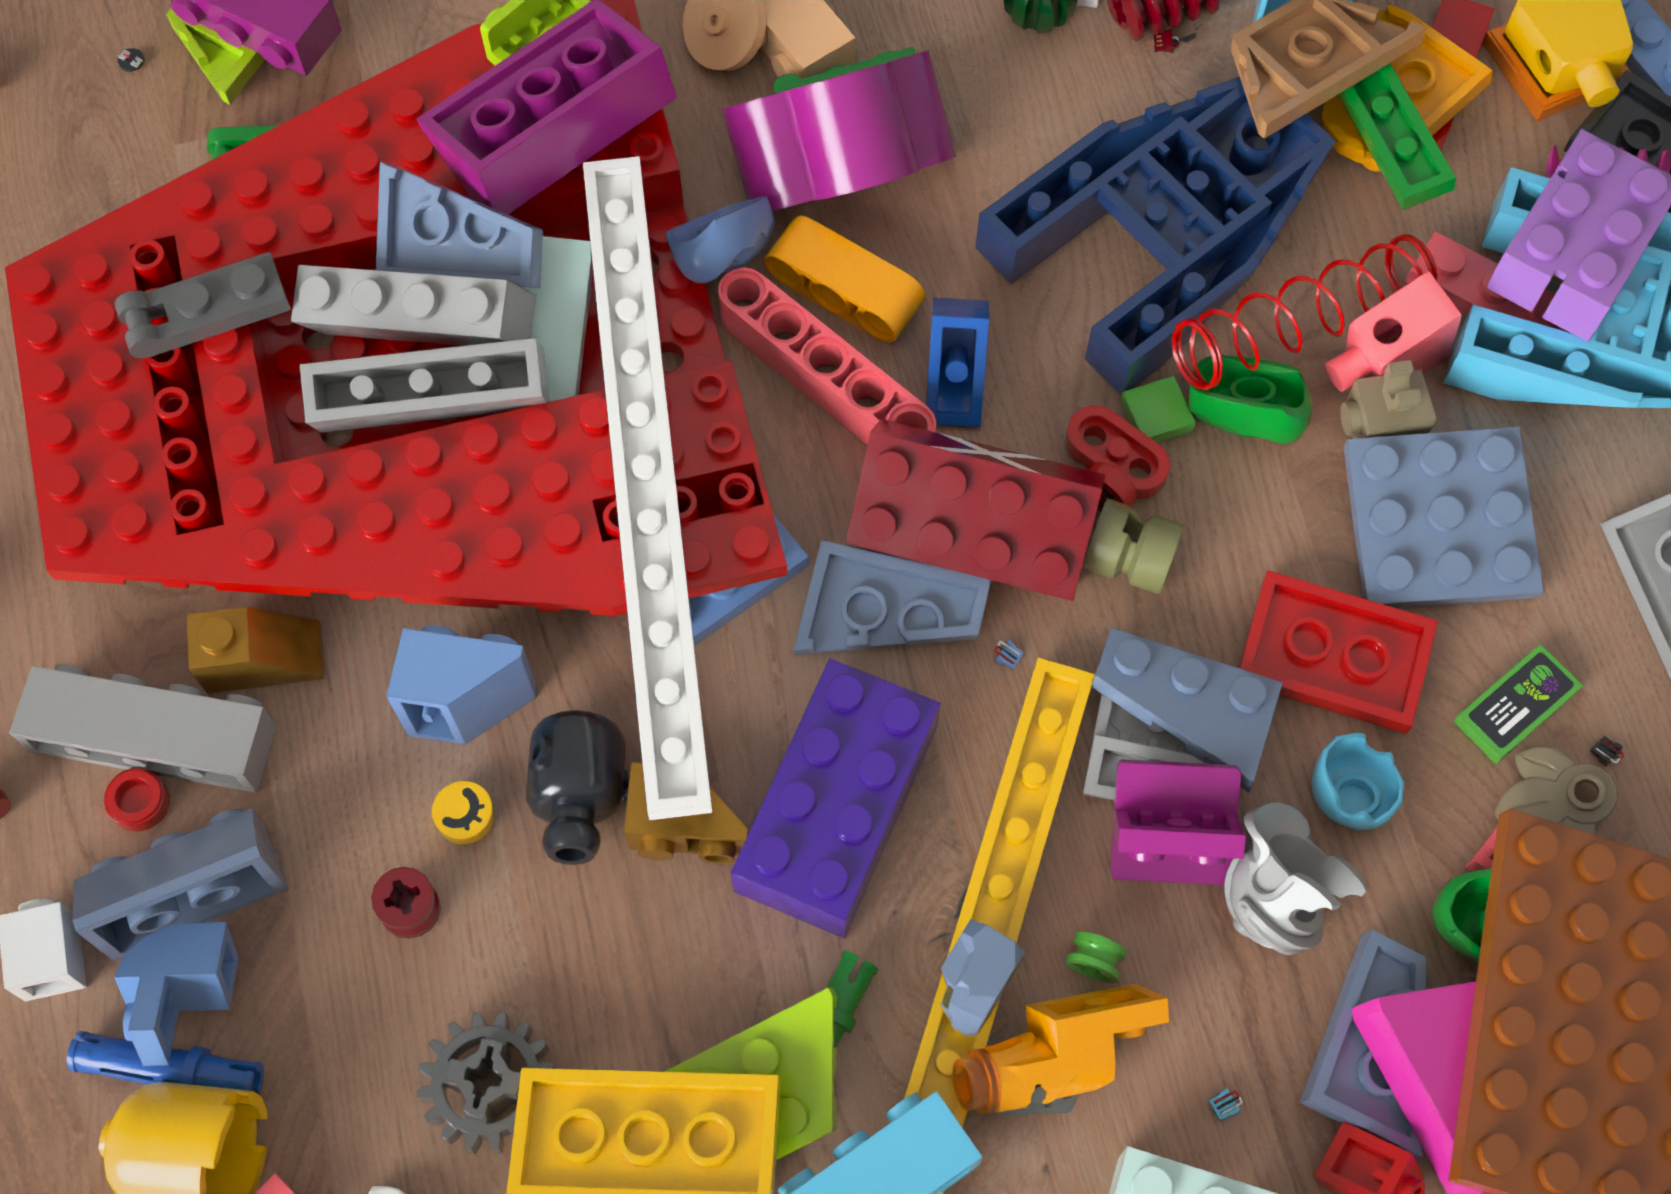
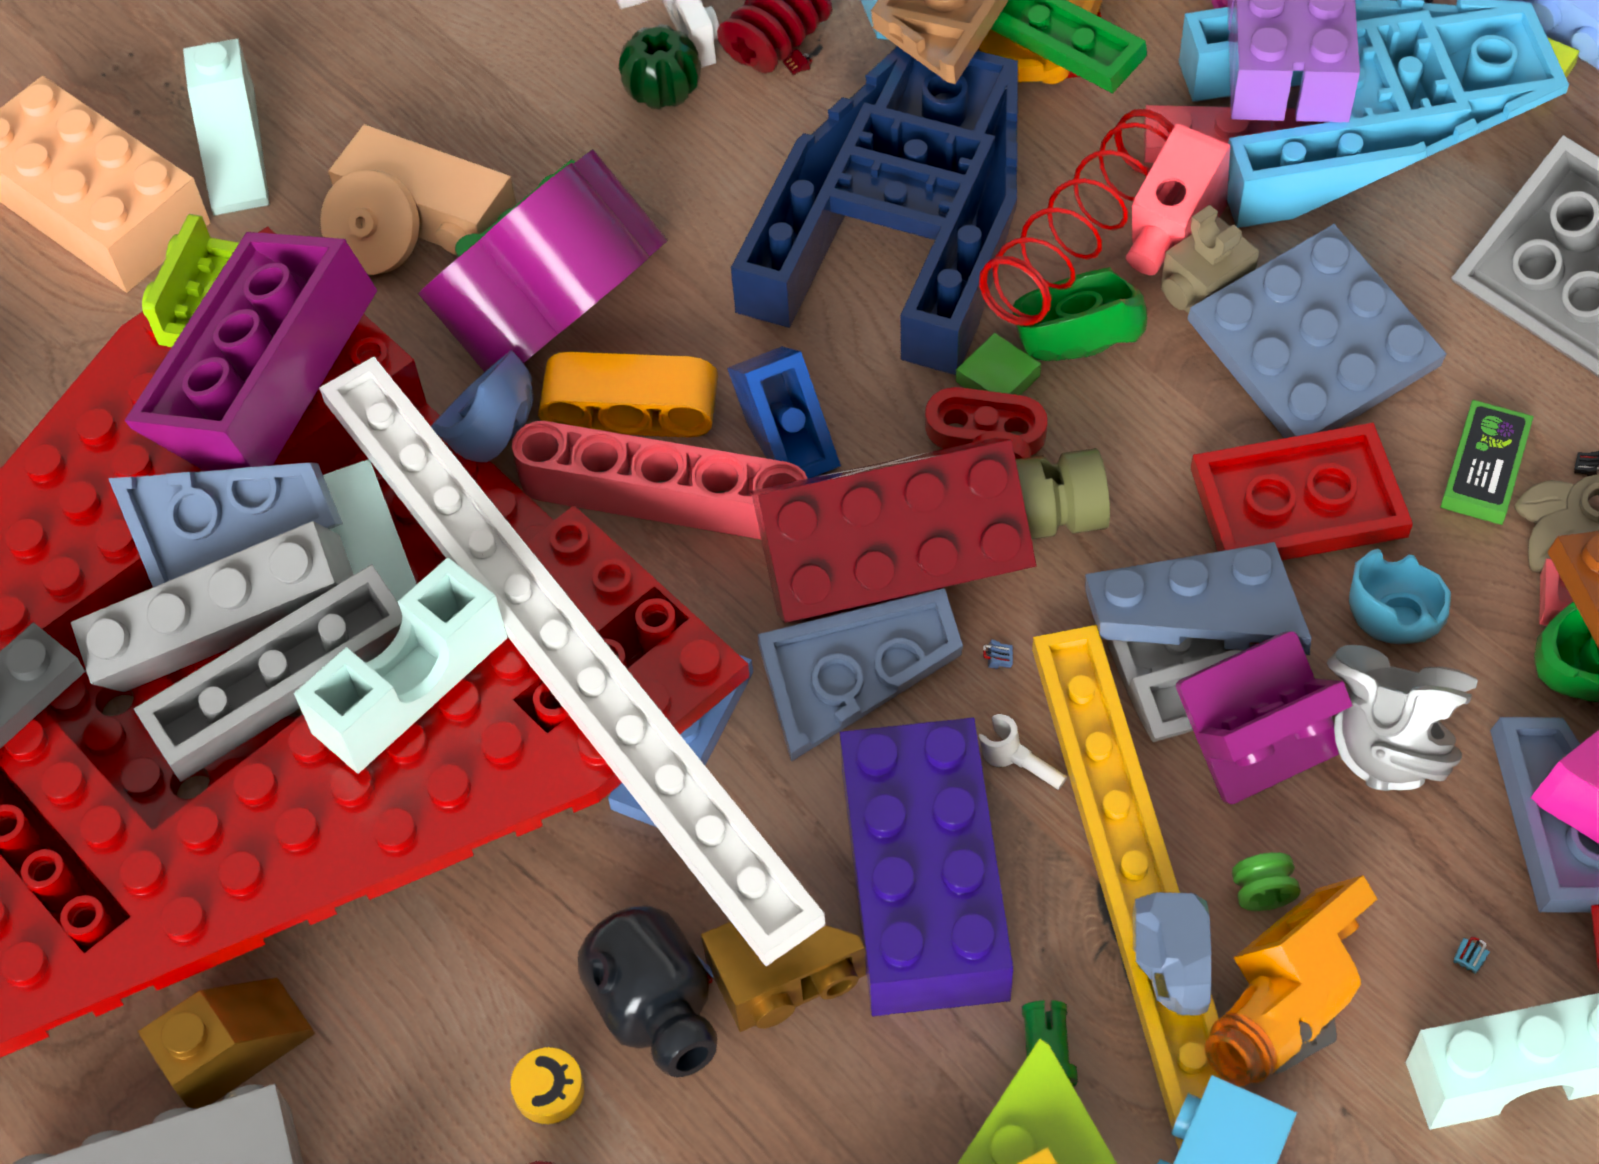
camera: 25 degrees left, 10 degrees down
medium blue slope [386,625,538,745] -> none
none -> light aqua arch [294,557,507,774]
none -> white hand [978,714,1067,790]

